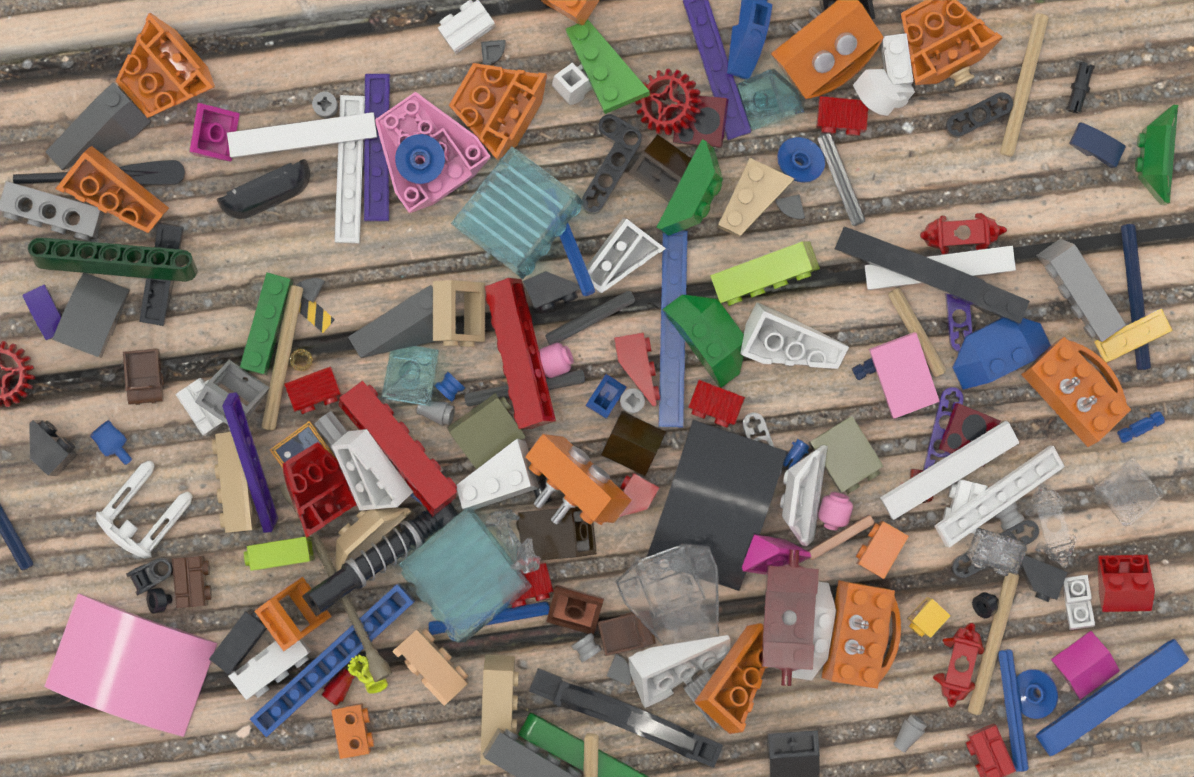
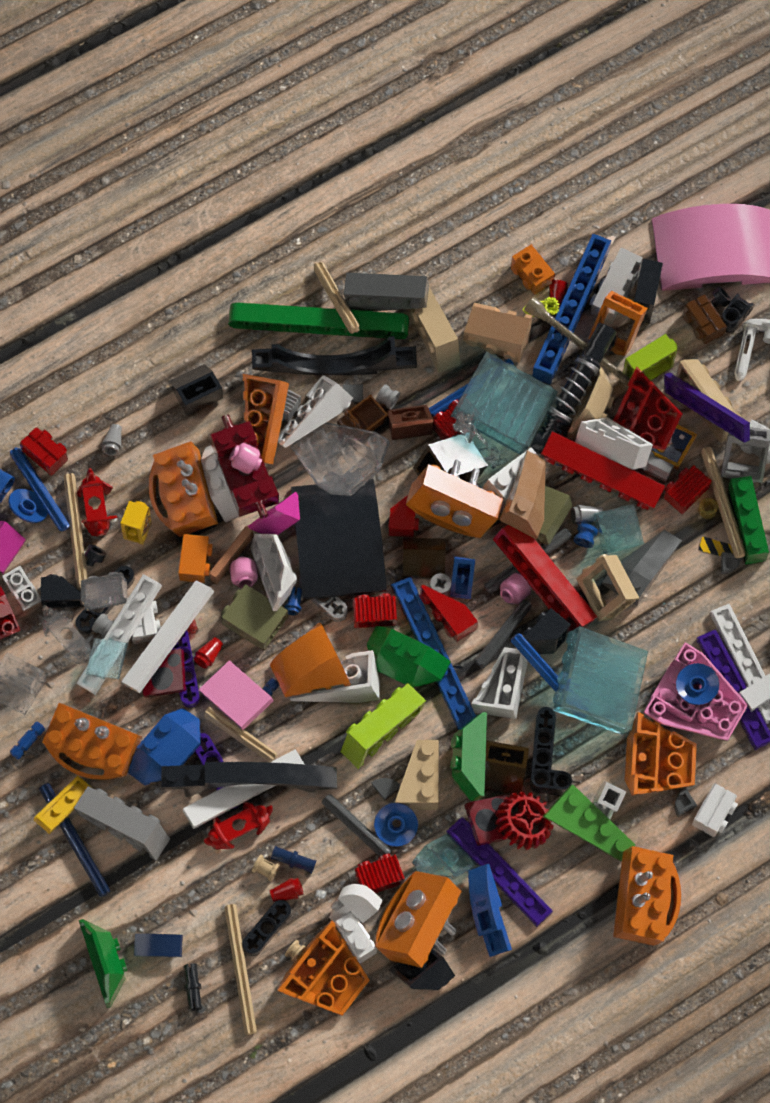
camera: 150 degrees right, 20 degrees down
none -> clear light blue piece [86,638,128,680]
none -> red cone [194,637,223,669]
none -> bright pink head [229,443,262,474]
none -> tan bush [251,855,280,882]
none -> orange wedge [269,622,351,697]
none -> red cone [270,878,304,902]
none -> dark blue pin [271,846,317,874]
none -> medium nougat wedge [499,450,546,539]

